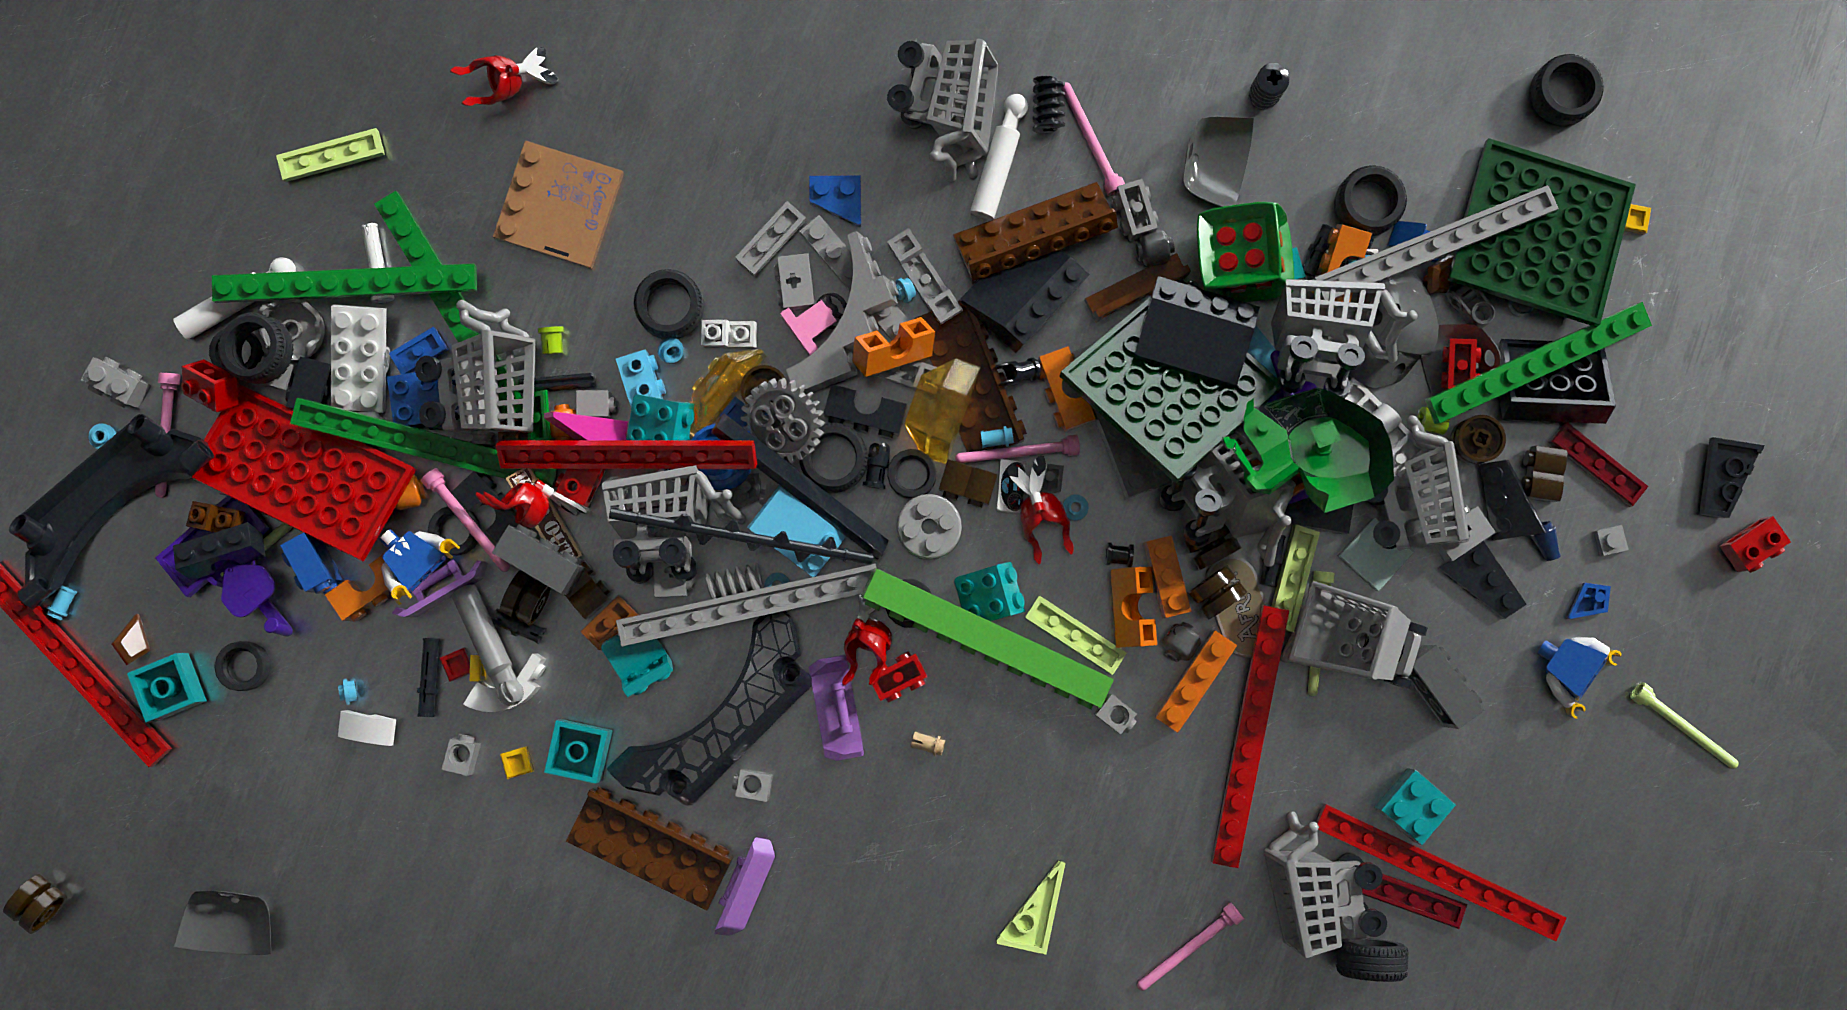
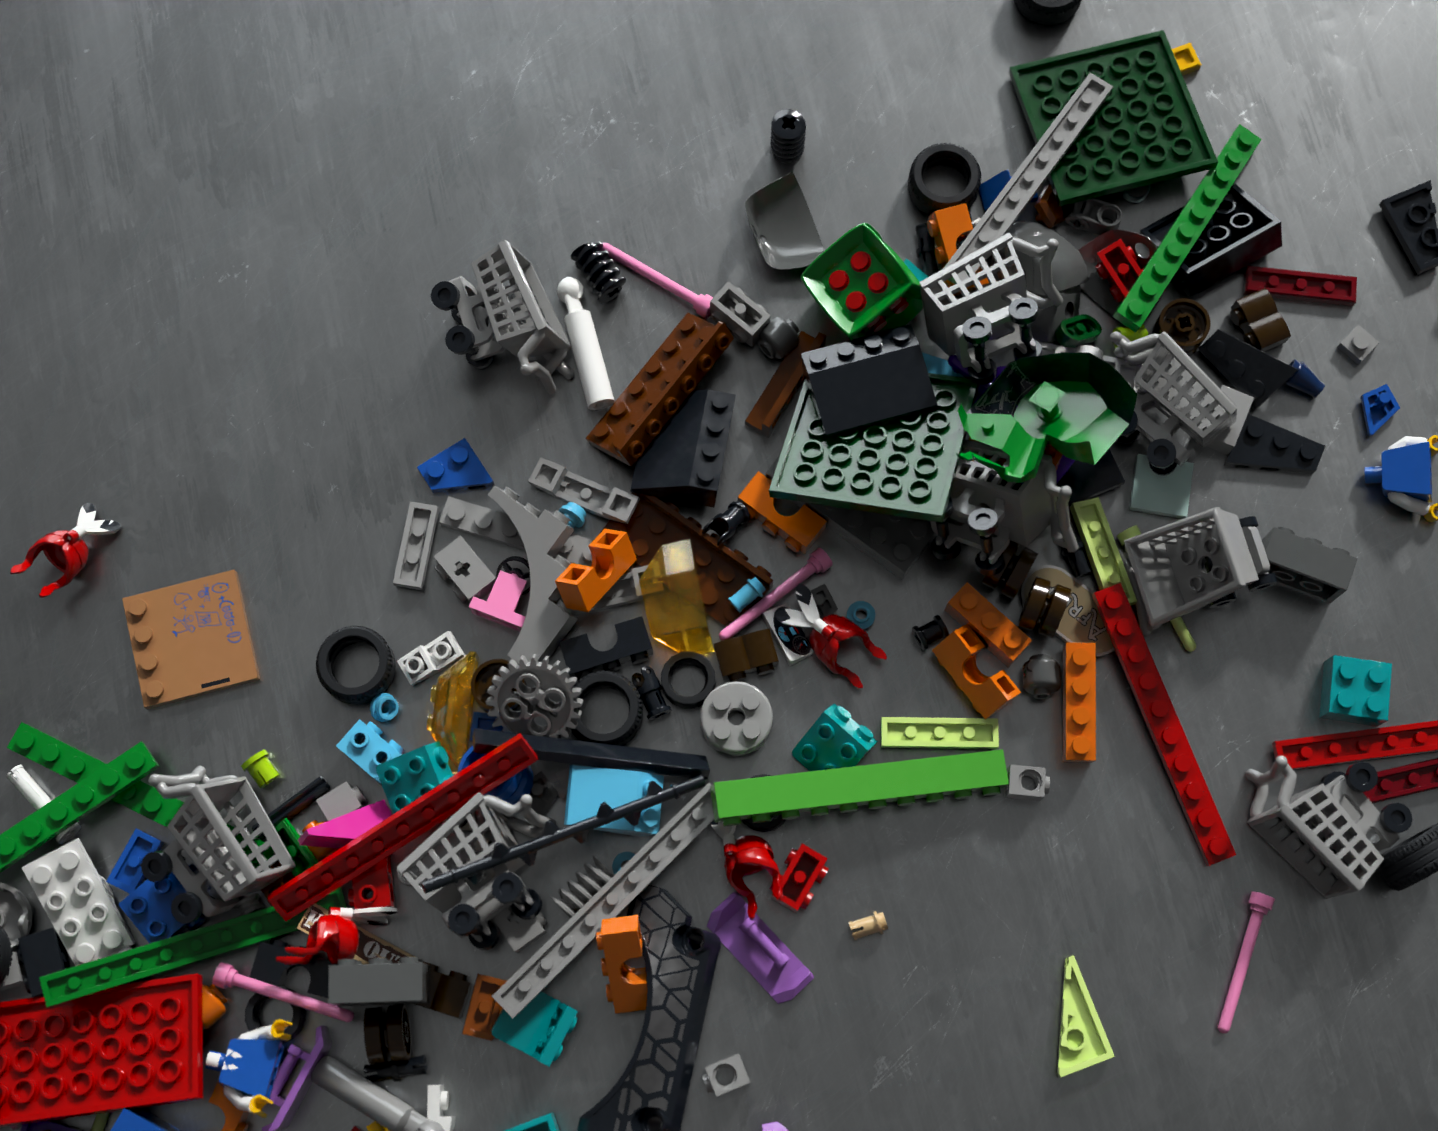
camera: 30 degrees left, 10 degrees down
none -> orange arch [596,915,647,1014]
none -> dark green plate [1055,314,1102,348]

